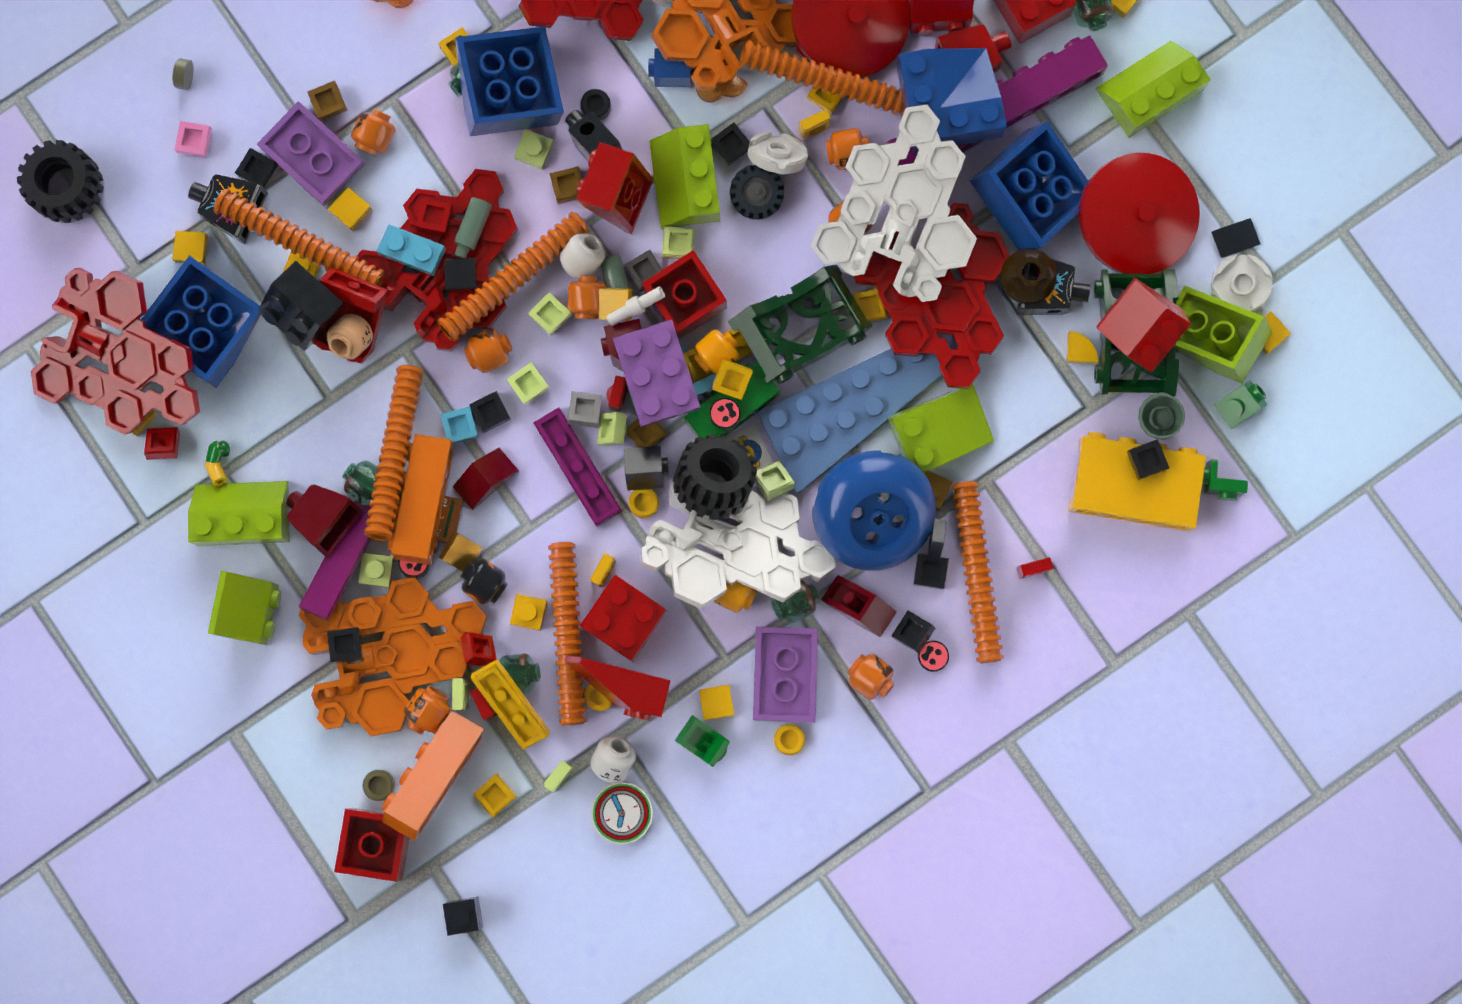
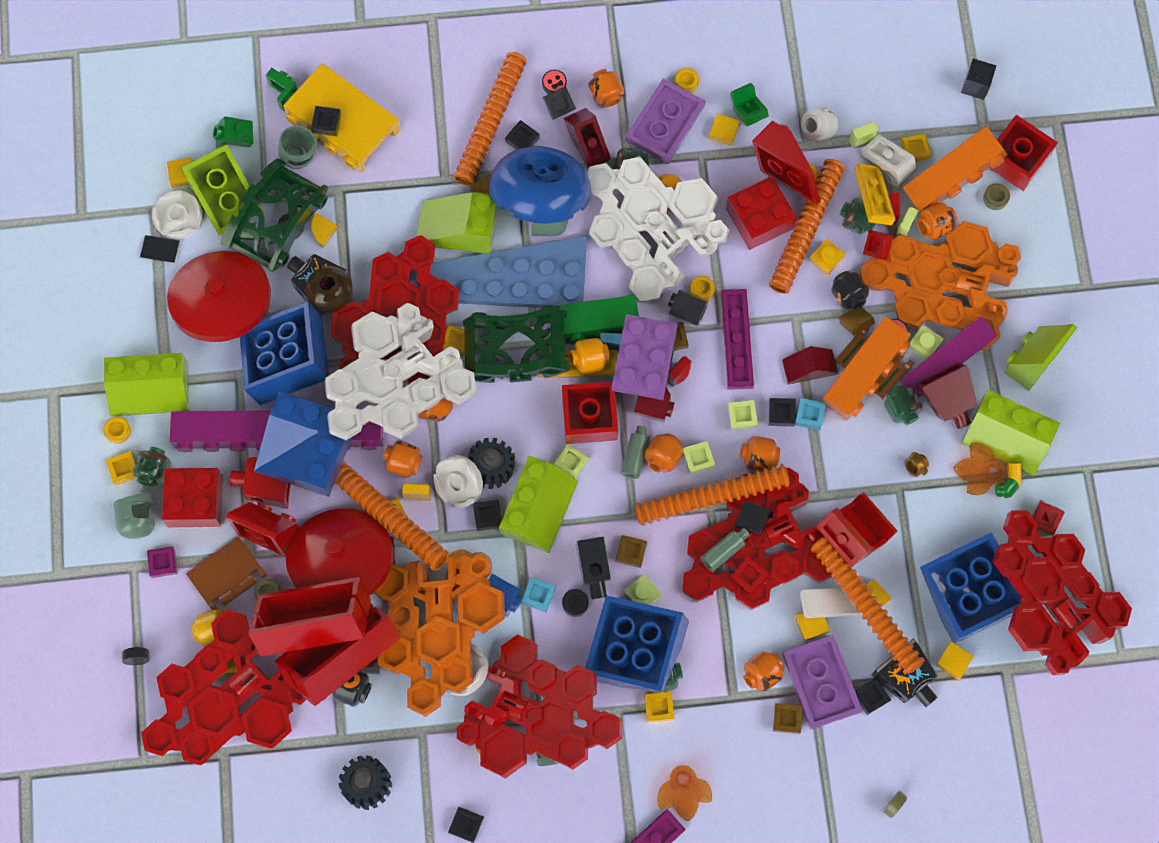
camera: 155 degrees left, 10 degrees down
black tyre [17,140,104,223] -> none
bright pink plate [174,121,213,158] -> none
black brick [258,261,343,351] -> none
light nougat head [327,314,373,359] -> none
black tile [327,627,363,664] -> none
orange piece [364,365,424,541] -> none
medium azure plate [376,224,446,276] -> none
white head [560,234,605,278] -> none
light grey plate [567,391,602,428] -> none
red slope [577,142,654,234] -> none
yellow tile [590,553,616,587] -> none
tile [591,782,654,845] -> none
yellowish green plate [597,412,627,446] -> none
yellow tile [599,288,632,321] -> none
white bar [606,286,665,326] -> none
dark grey tile [624,249,662,292] -> none
black tyre [673,434,757,520] -> none
tile [710,398,741,430] -> none
yellow tile [712,359,753,400] -> none
sticker [726,424,774,470] -> none
yellowish green tile [755,460,794,501] -> none
black tile [927,519,947,564] -> none
red tile [1016,557,1053,579] -> none
slope [1096,278,1191,372] -> none
none -> yellow tile [103,416,132,444]
none -> medium azure tile [522,577,556,612]
none -> white tile [800,588,857,618]
none -> white plate [861,135,916,187]
none -> pearl gold plate [905,452,929,477]
none -> clear orange plate [953,443,1007,495]

